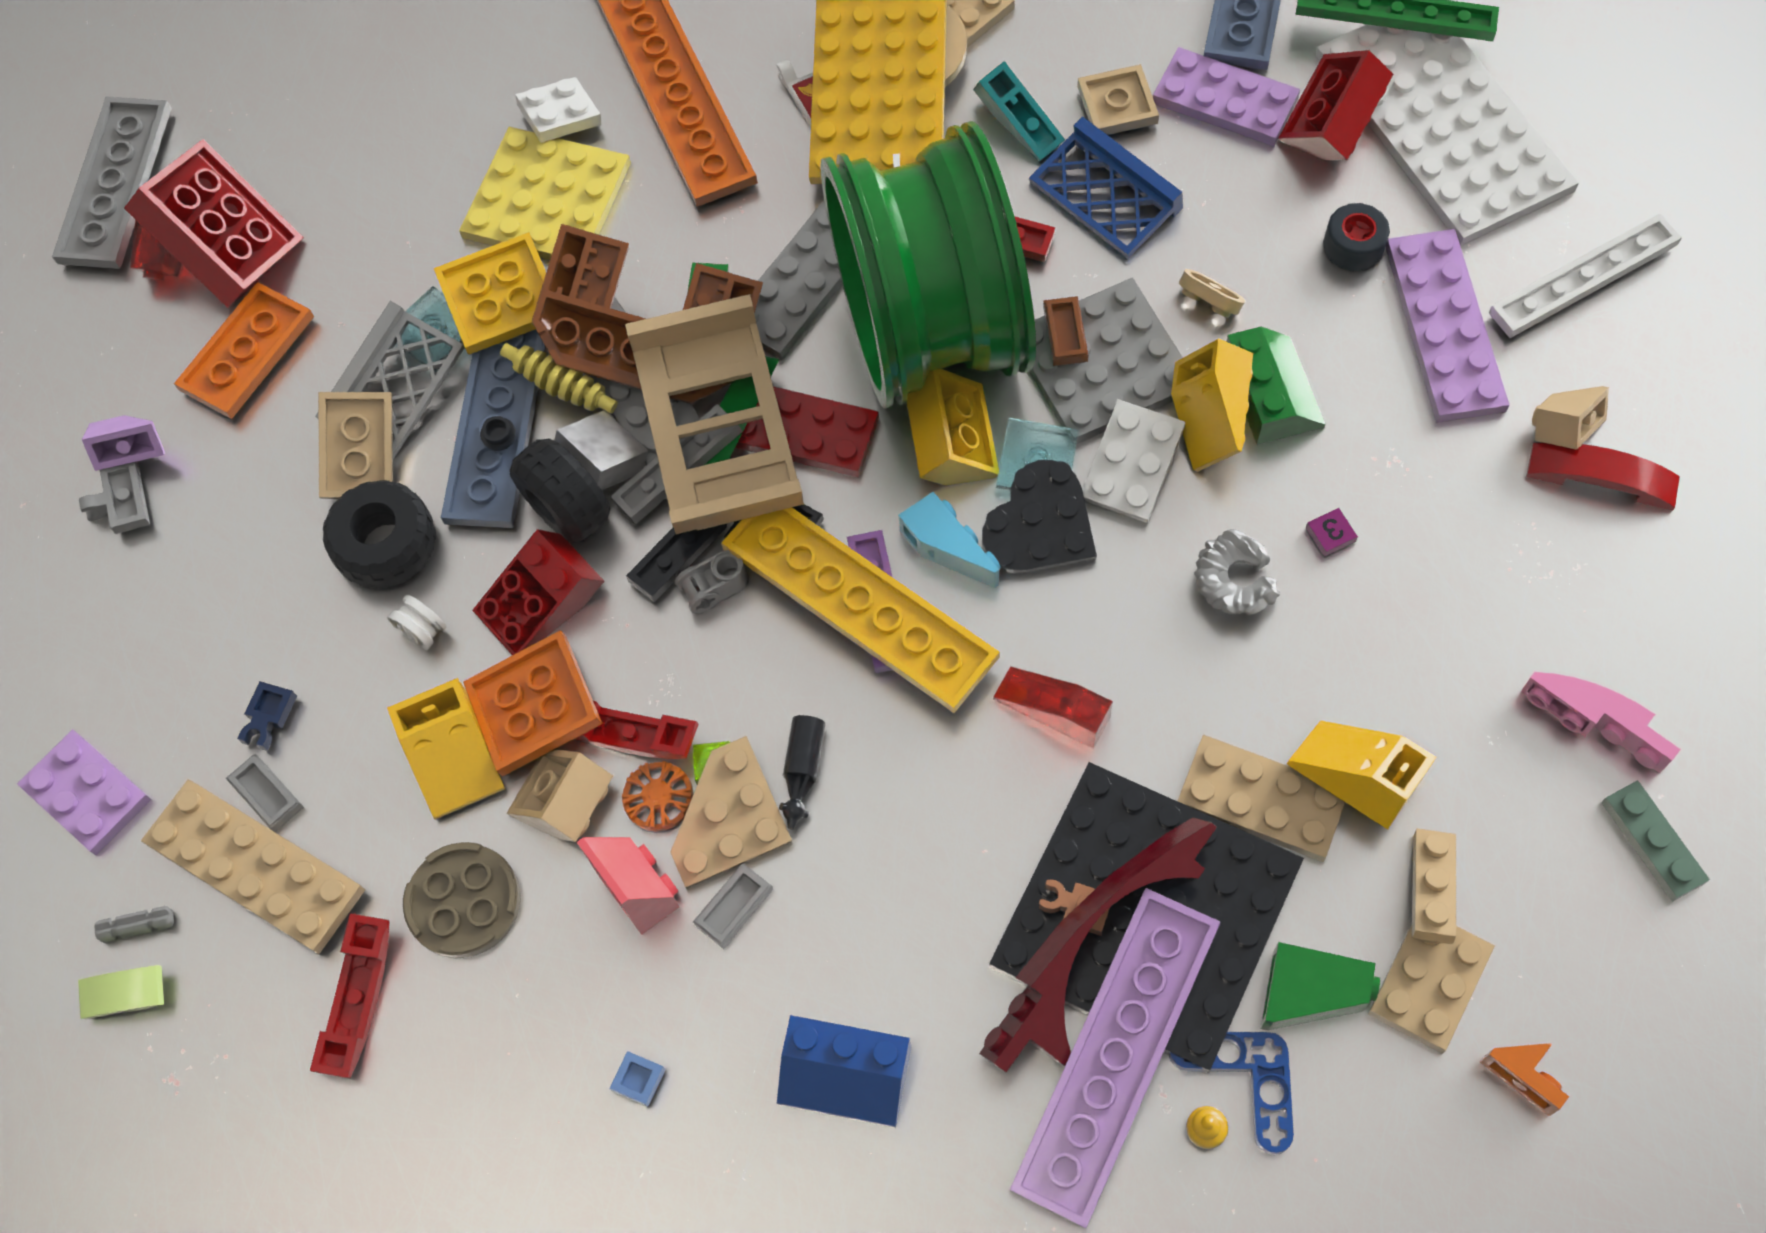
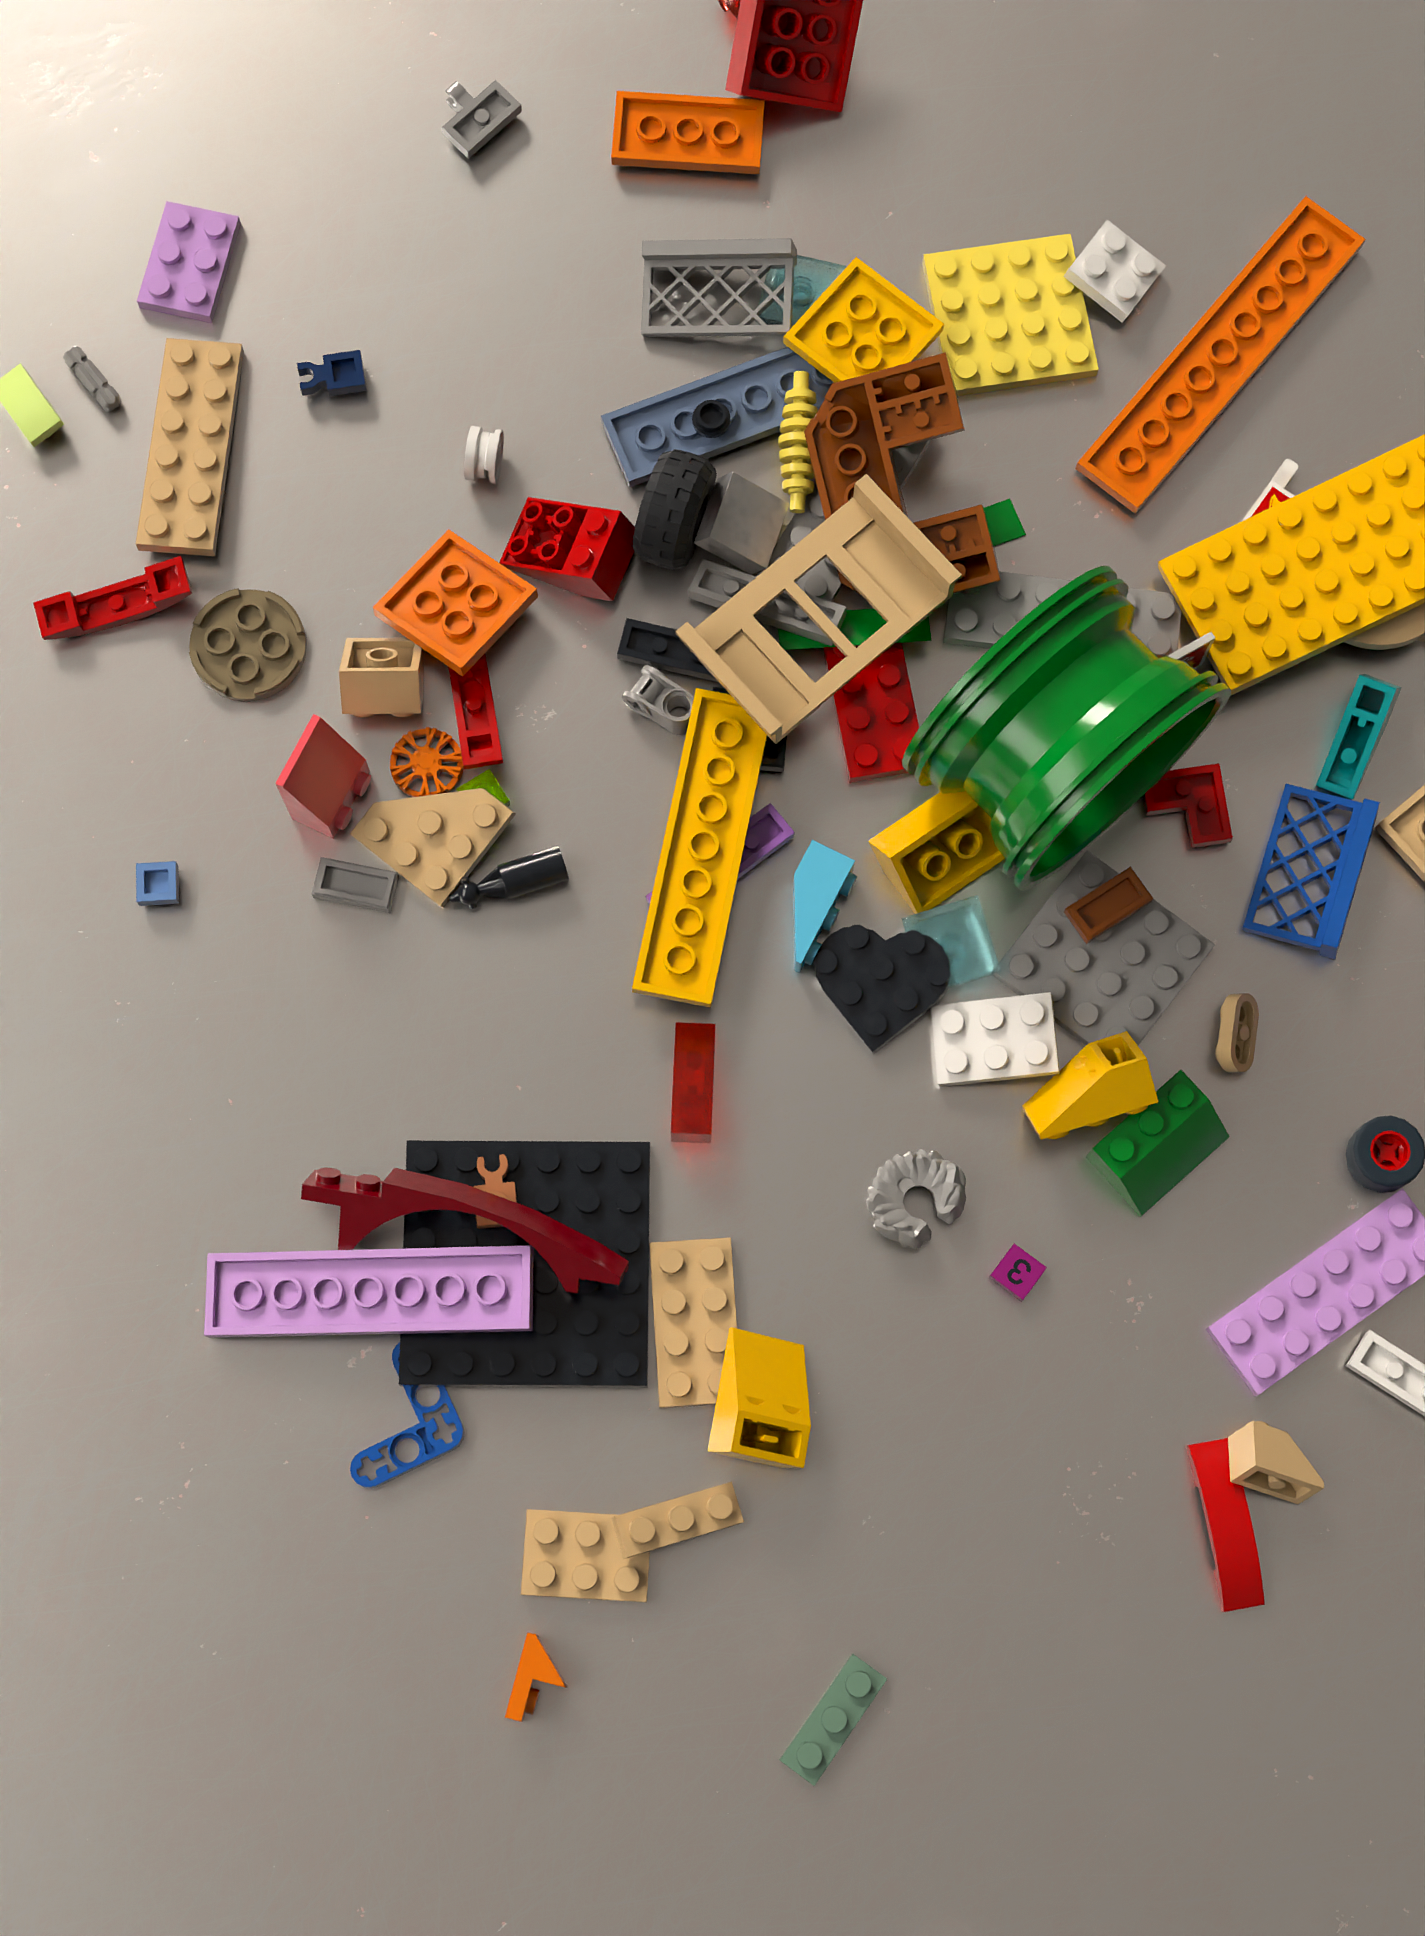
camera: 55 degrees right, 10 degrees up
lavender slope [82,415,165,471] -> none
light grey tile [226,754,304,832] -> none
tan plate [318,392,393,499] -> none
black tyre [322,480,436,589] -> none
yellow slope [387,678,505,820] -> none
blue slope [777,1015,911,1128] -> none
yellow plate [1186,1106,1228,1149] -> none
green slope [1260,942,1380,1031] -> none
bright pink slope [1521,672,1681,773] -> none

